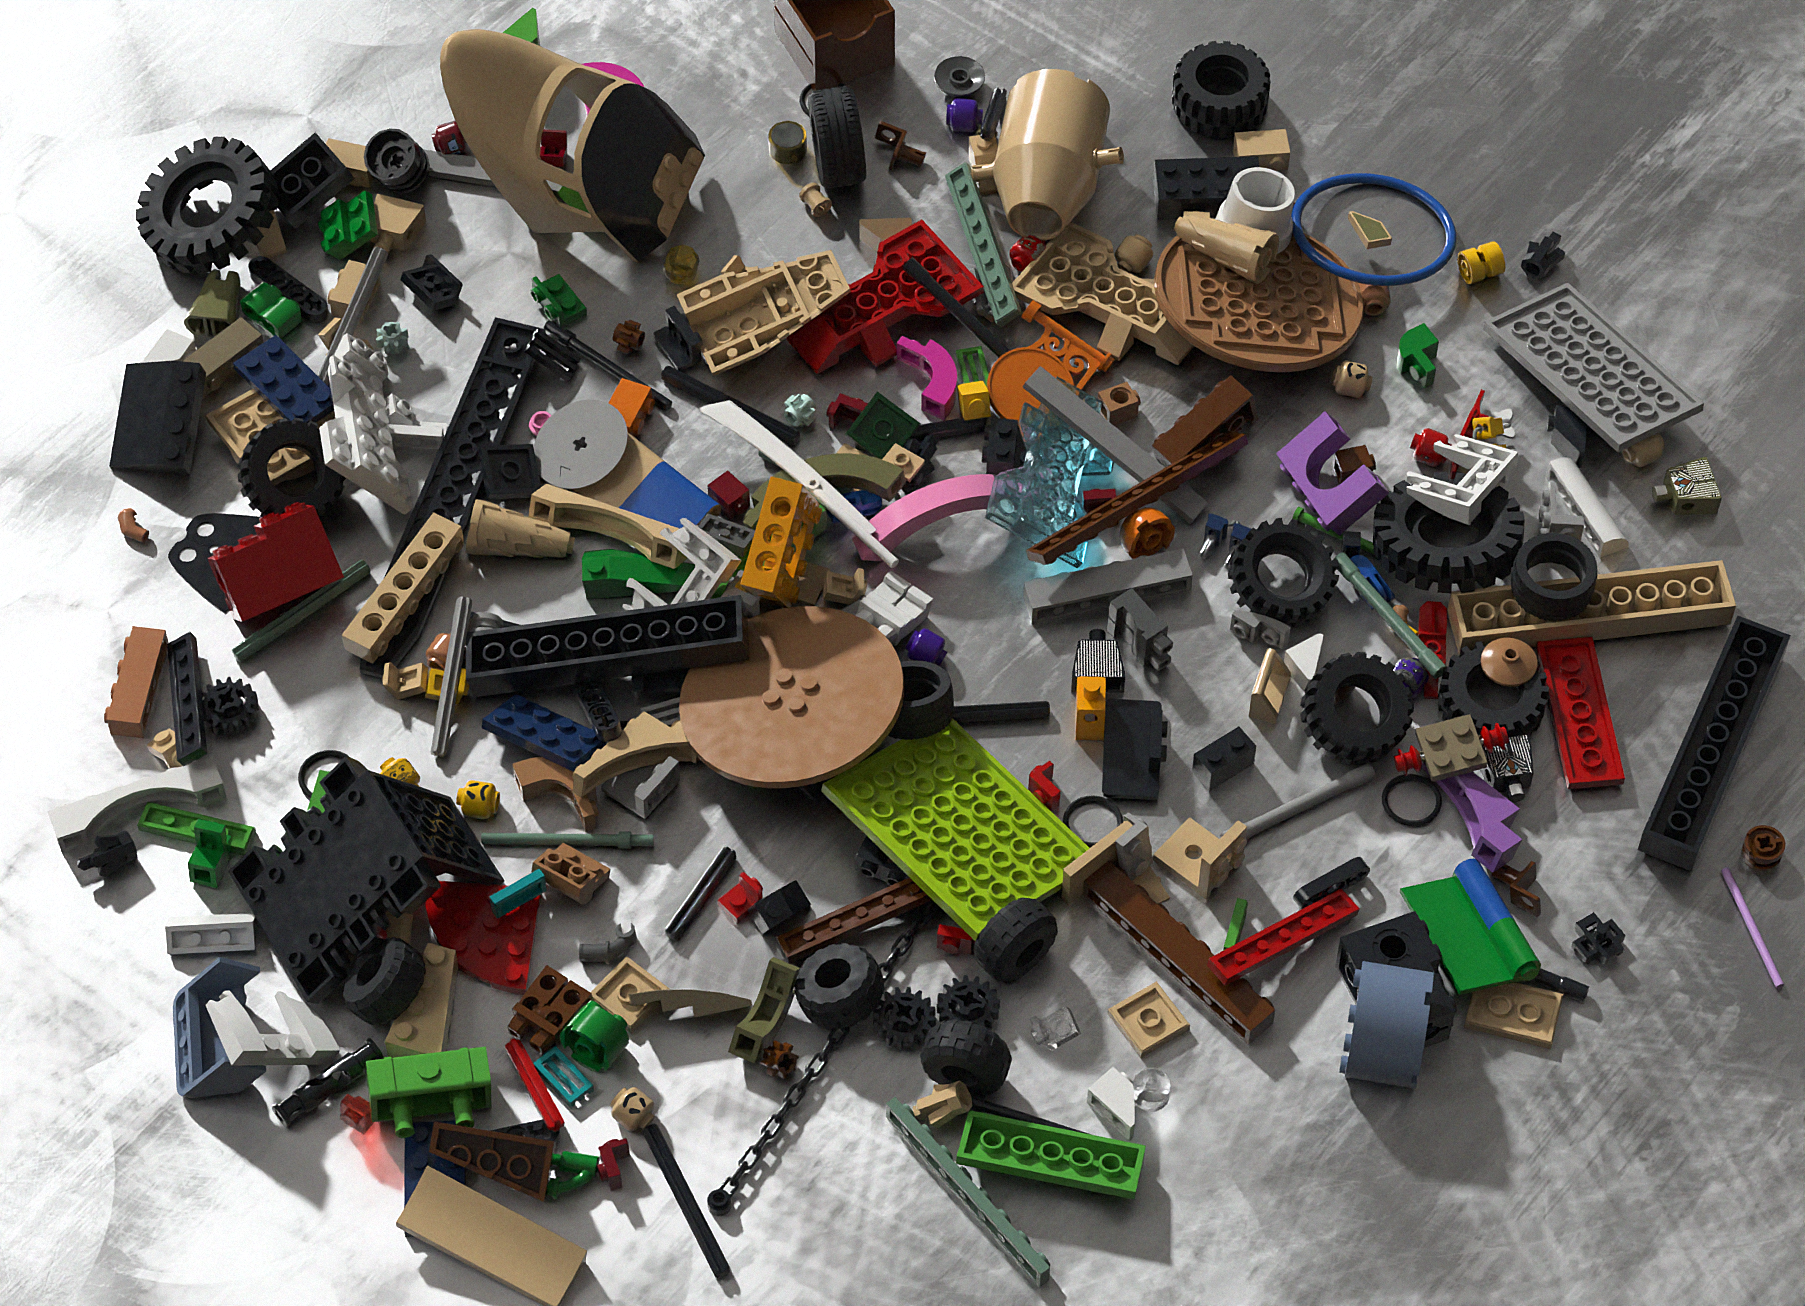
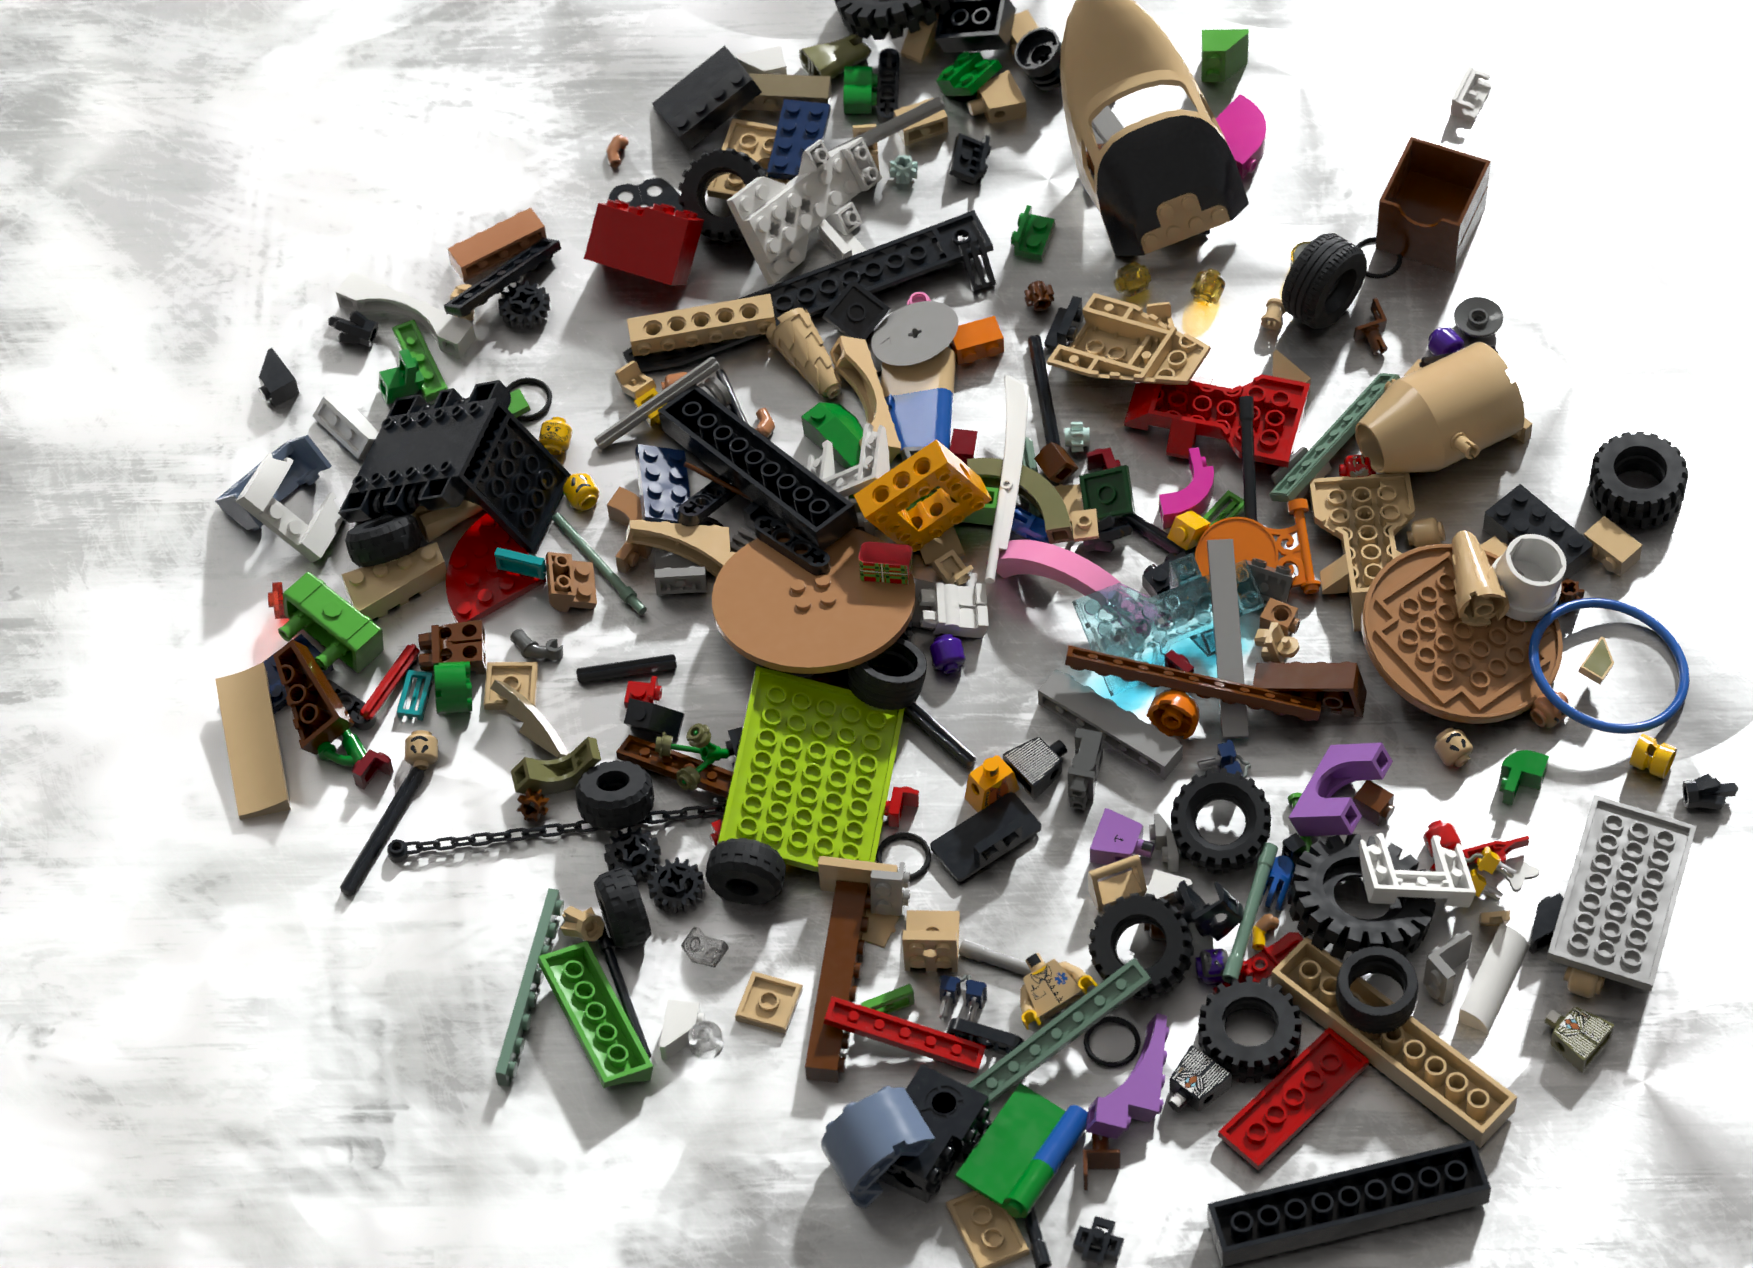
camera: 55 degrees right, 0 degrees up
sand green axle [232,560,370,662] -> none
black piece [272,1038,384,1128] -> none
black bar [544,320,672,410] -> none
black brick [1192,726,1256,791] -> none
dark tan plate [1394,714,1509,782] -> none
medium nougat dish [1481,638,1538,687] -> none
none -> black slope [258,348,299,407]
none -> olive plant [655,723,729,791]
none -> reddish brown axle [684,462,753,502]
none -> black beam [754,516,831,576]
none -> nougat arm [755,408,775,438]
none -> piece [858,541,912,584]
none -> dark blue piece [939,974,987,1022]
none -> sand green plate [967,957,1152,1105]
none -> tan torso [1020,953,1098,1030]
none -> reddish brown brick [1034,442,1079,484]
none -> medium lavender torso [1090,808,1155,865]
none -> black piece [1174,880,1243,941]
none -> clear yellow head [1190,269,1226,306]
none -> dark grey bracket [1237,558,1296,604]
none -> tan hips [1254,622,1300,663]
none -> tan tile [1479,910,1510,926]

